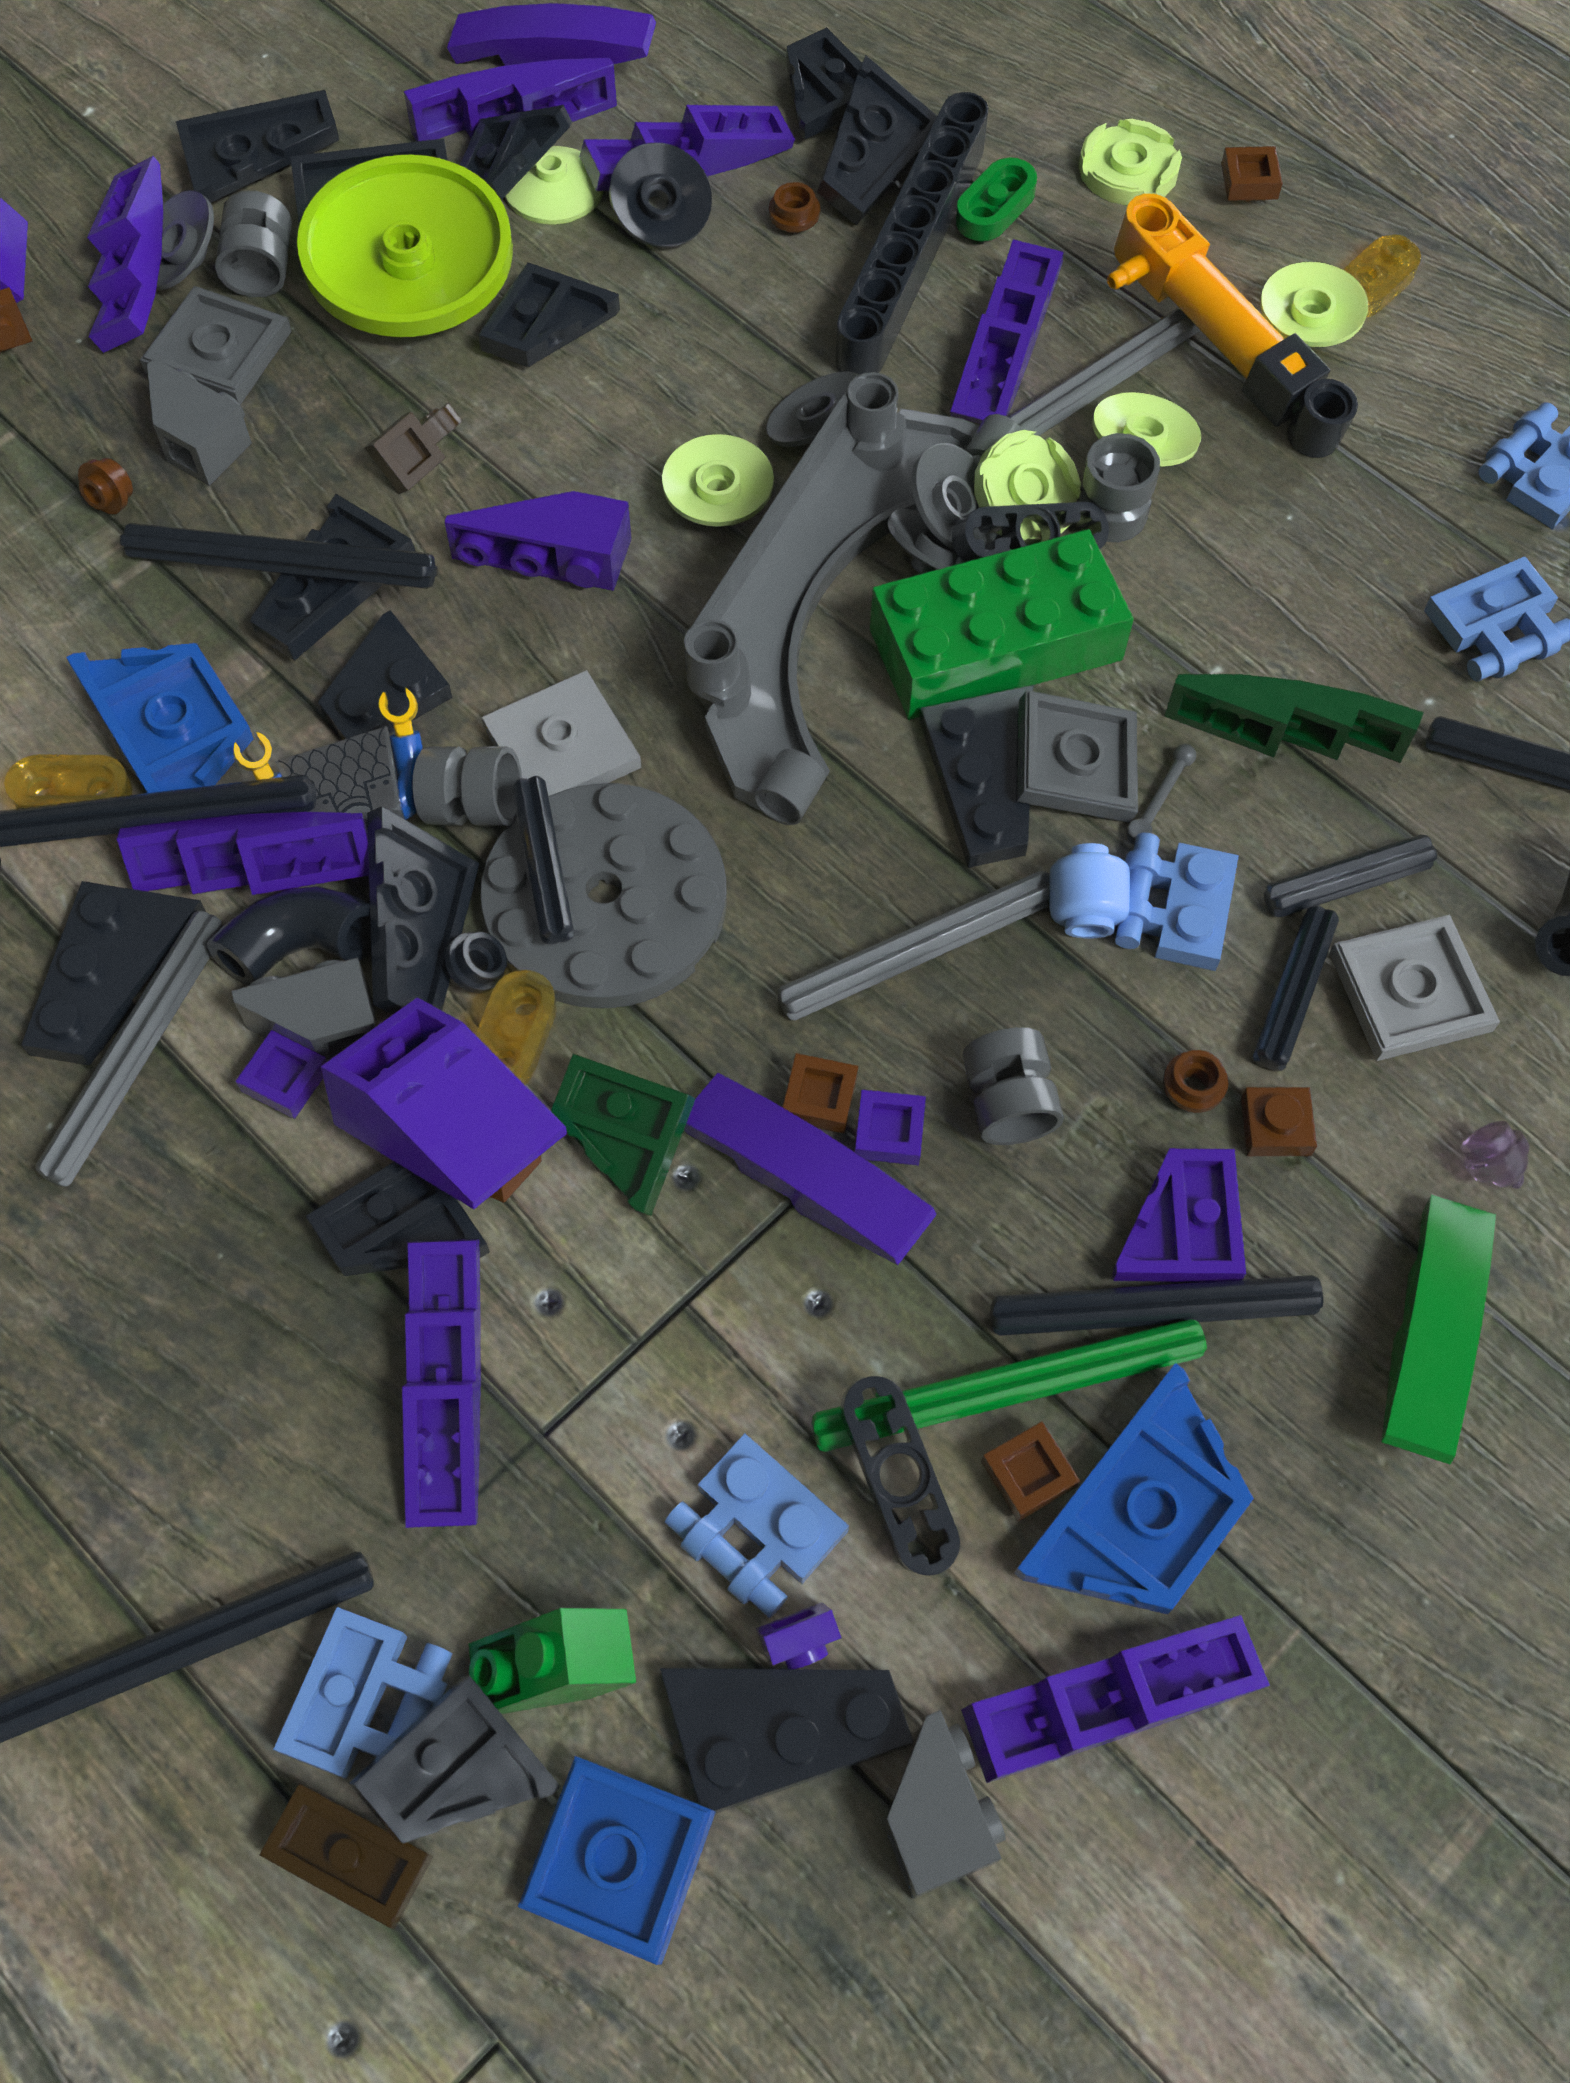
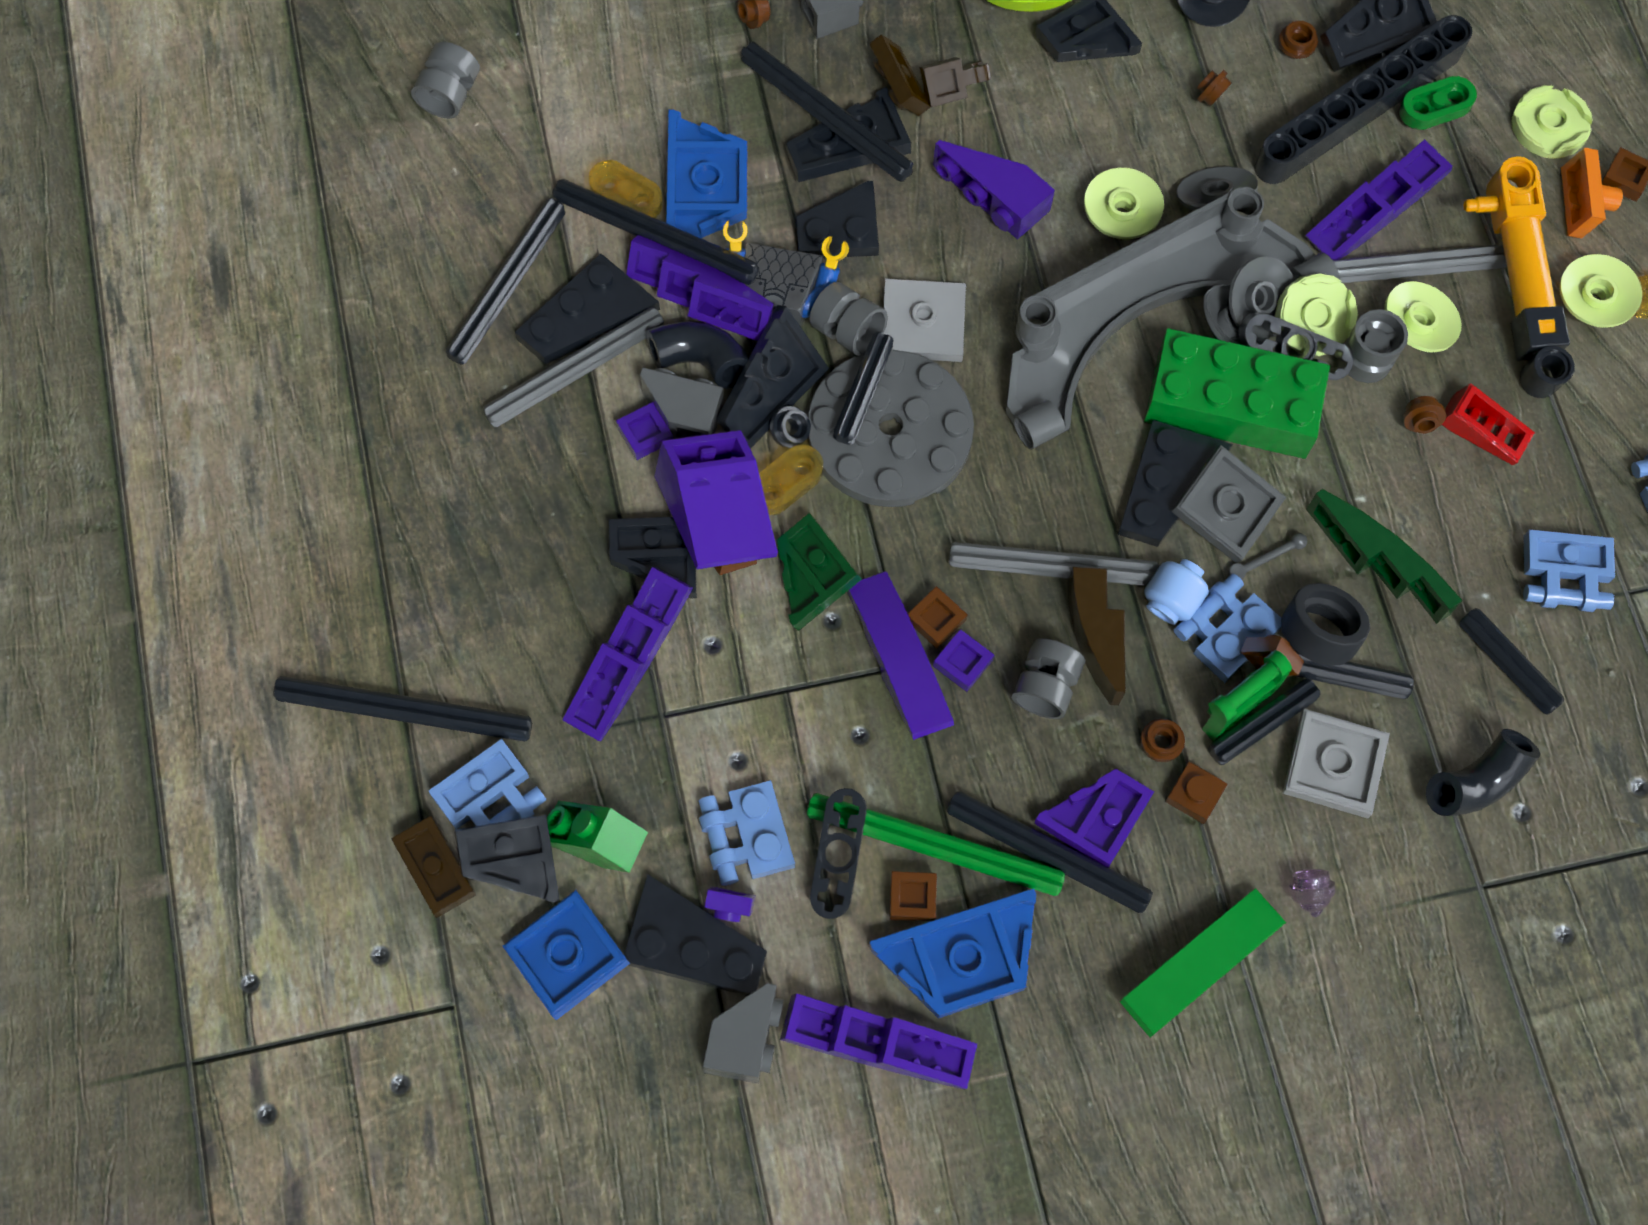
camera: 30 degrees right, 5 degrees up
none -> dark brown plate [869,34,931,116]
none -> dark brown slope [1067,567,1126,706]
none -> reddish brown plate [1196,69,1232,107]
none -> green plate [1202,650,1292,742]
none -> plate [1240,635,1304,676]
none -> black tyre [1281,583,1370,666]
none -> reddish brown plate [1403,396,1446,434]
none -> red slope [1442,383,1535,465]
none -> orange tile [1561,147,1623,239]

